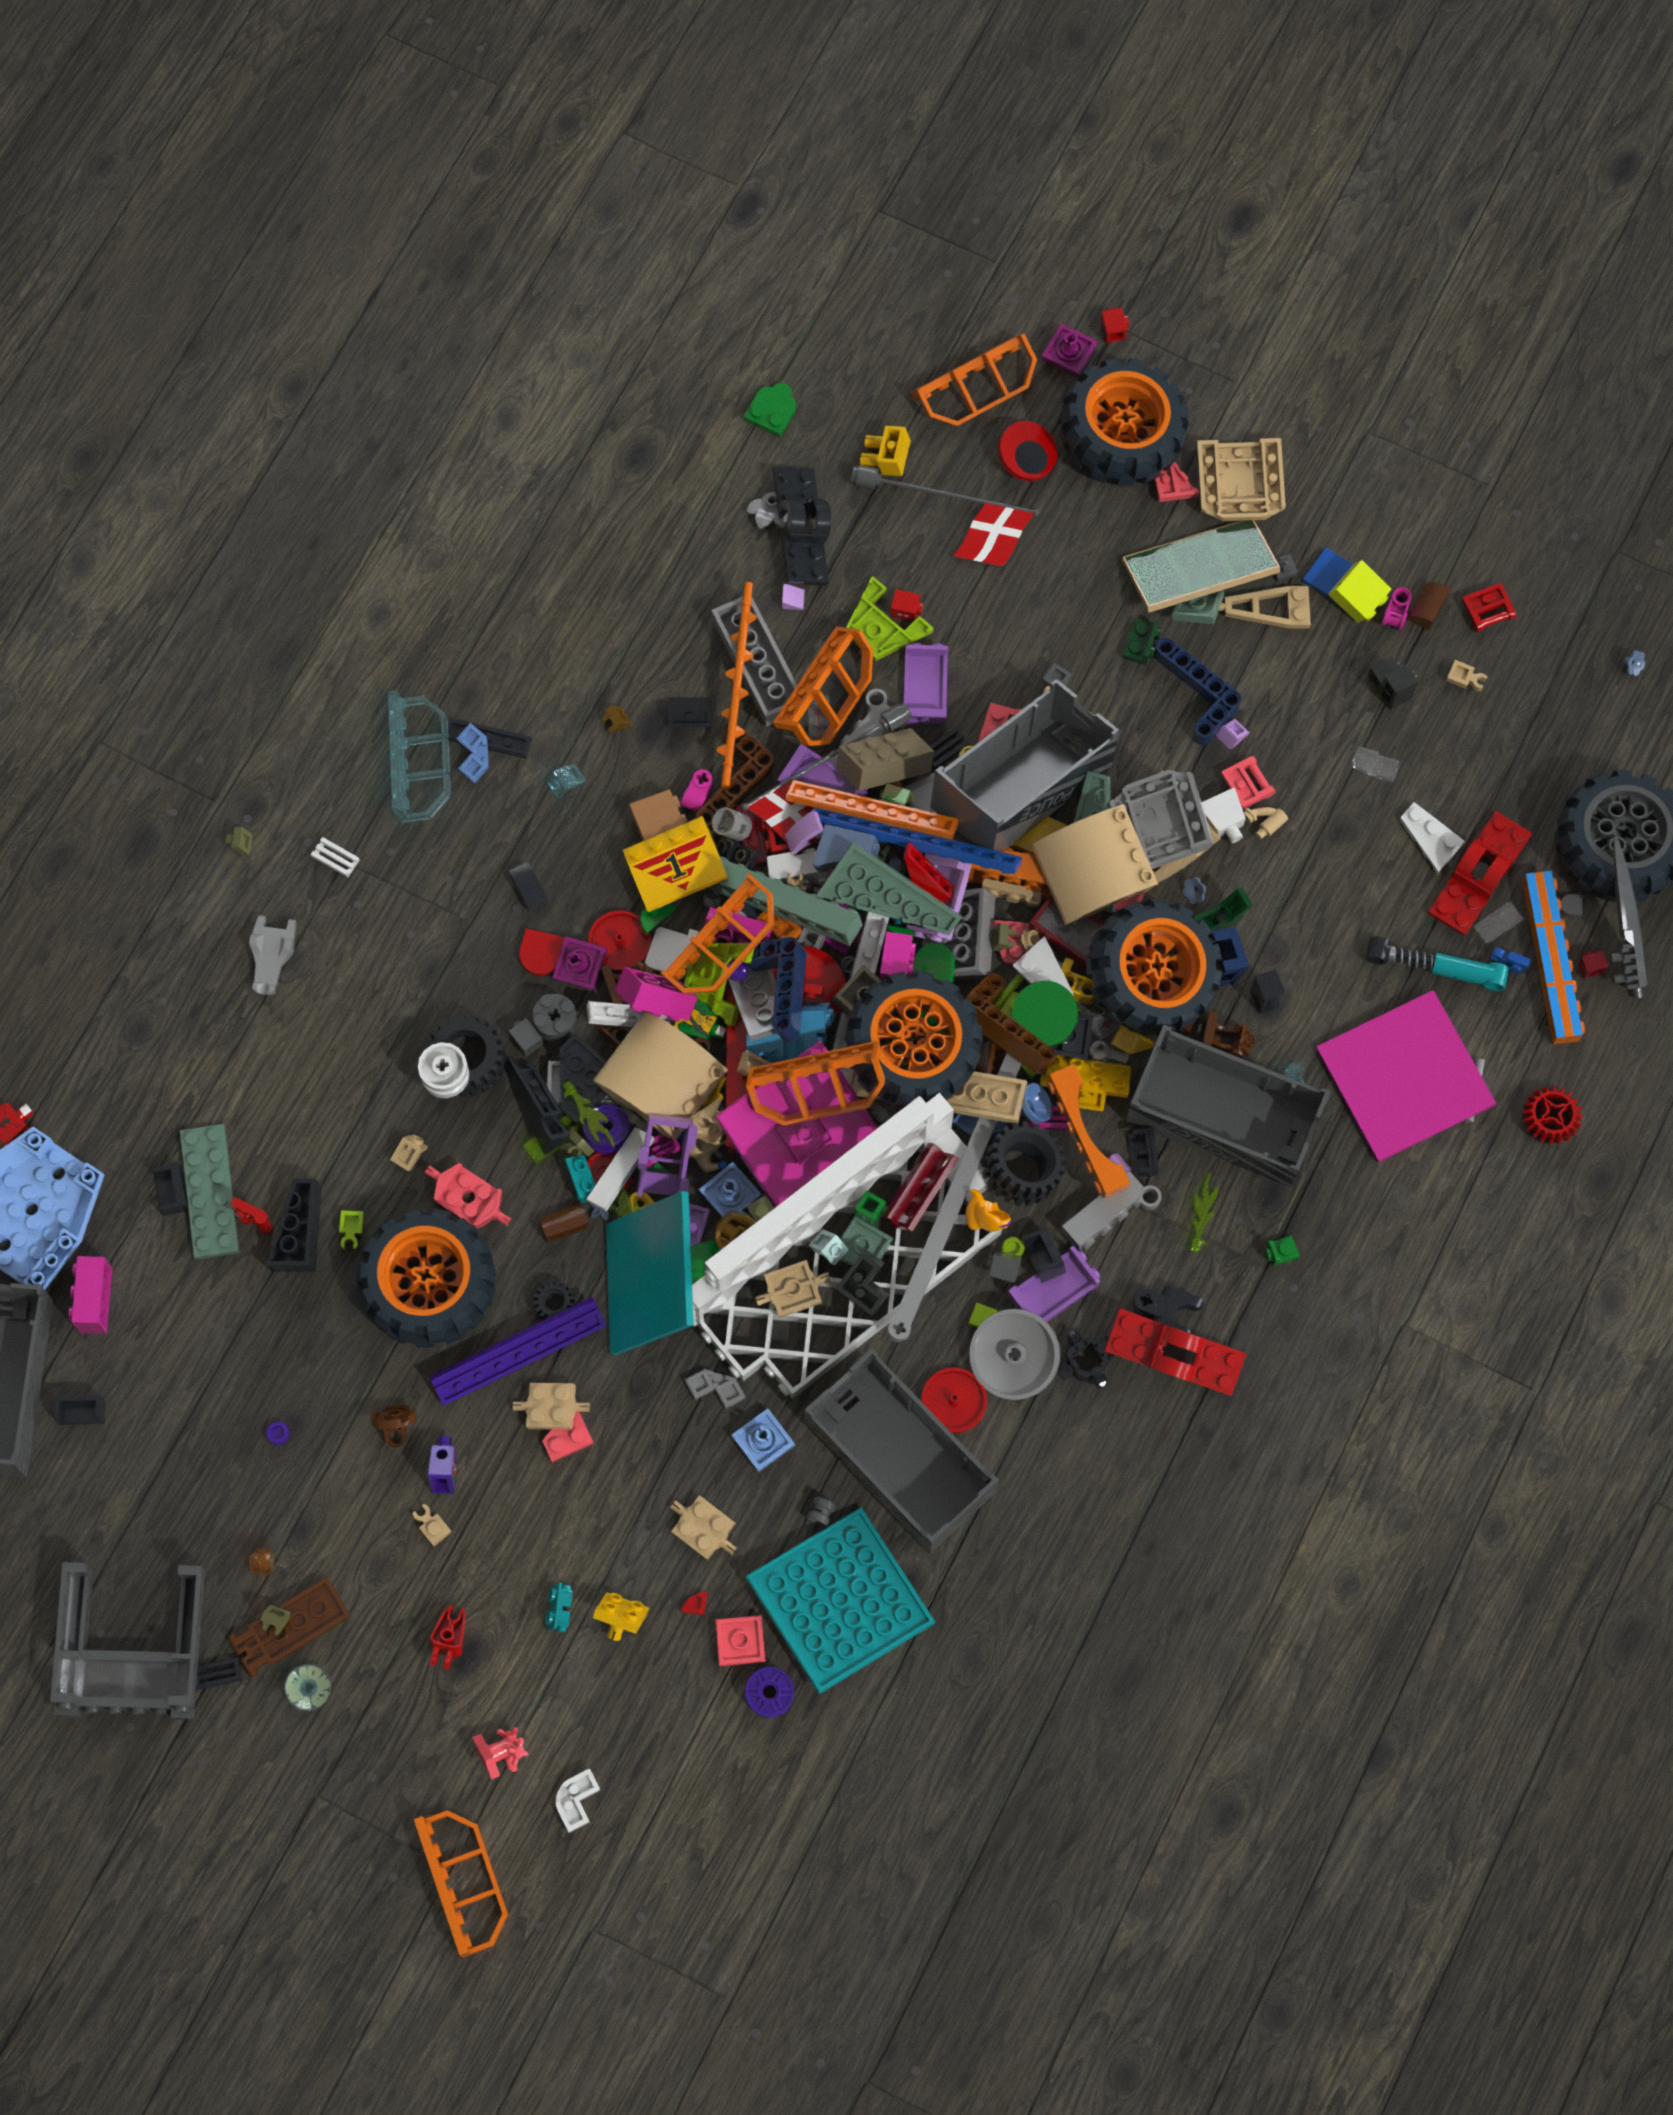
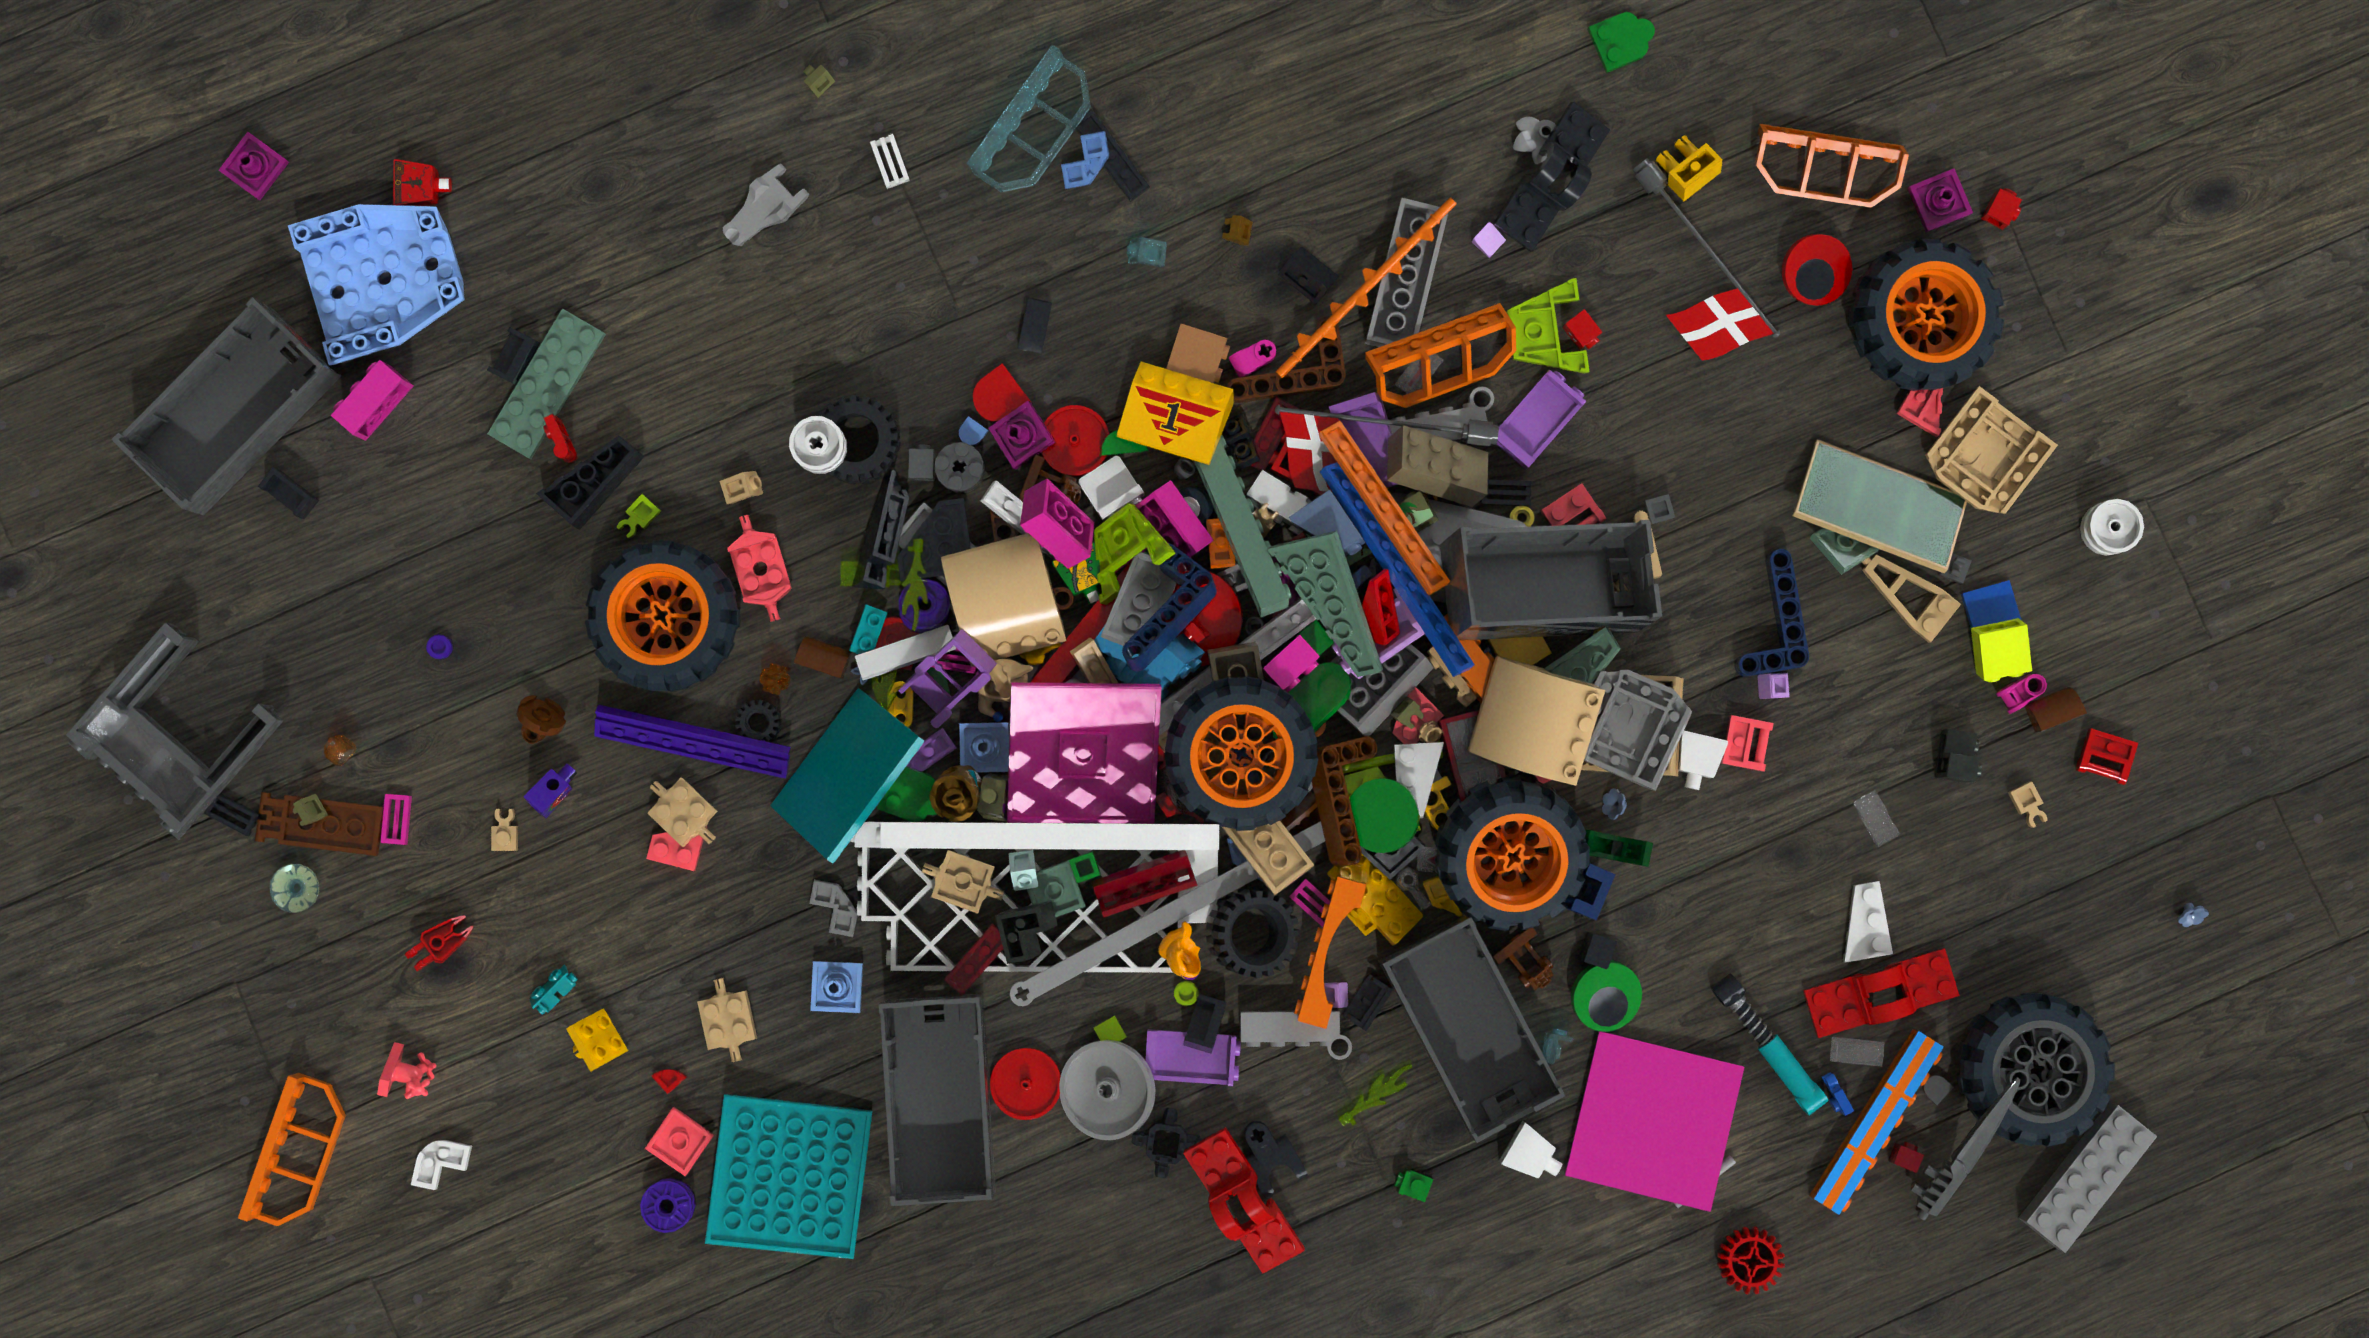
camera: 35 degrees right, 15 degrees up
olive tile [564,1129,594,1157] -> none
orange plate [661,873,775,994] -> none
light grey wheel [712,807,752,841] -> none
dark purple plate [727,960,748,981] -> none
orange plate [746,1041,885,1126] -> none
lavender slope [785,810,824,855] -> none
dark grey wheel [806,1496,836,1527] -> none
dark grey brick [987,1250,1022,1283] -> none
medium blue piece [1021,1083,1052,1123] -> none
dark green bracket [1122,618,1162,665] -> none
tan plant [1243,807,1288,840] -> none
none -> dark pink tile [380,794,412,845]
none -> clear orange gear [759,663,790,695]
none -> dark red tile [944,923,1003,996]
none -> medium blue tile [959,416,988,446]
none -> white torso [1499,1121,1563,1178]
none -> green piece [1571,960,1642,1032]
none -> white wheel [2080,499,2144,556]

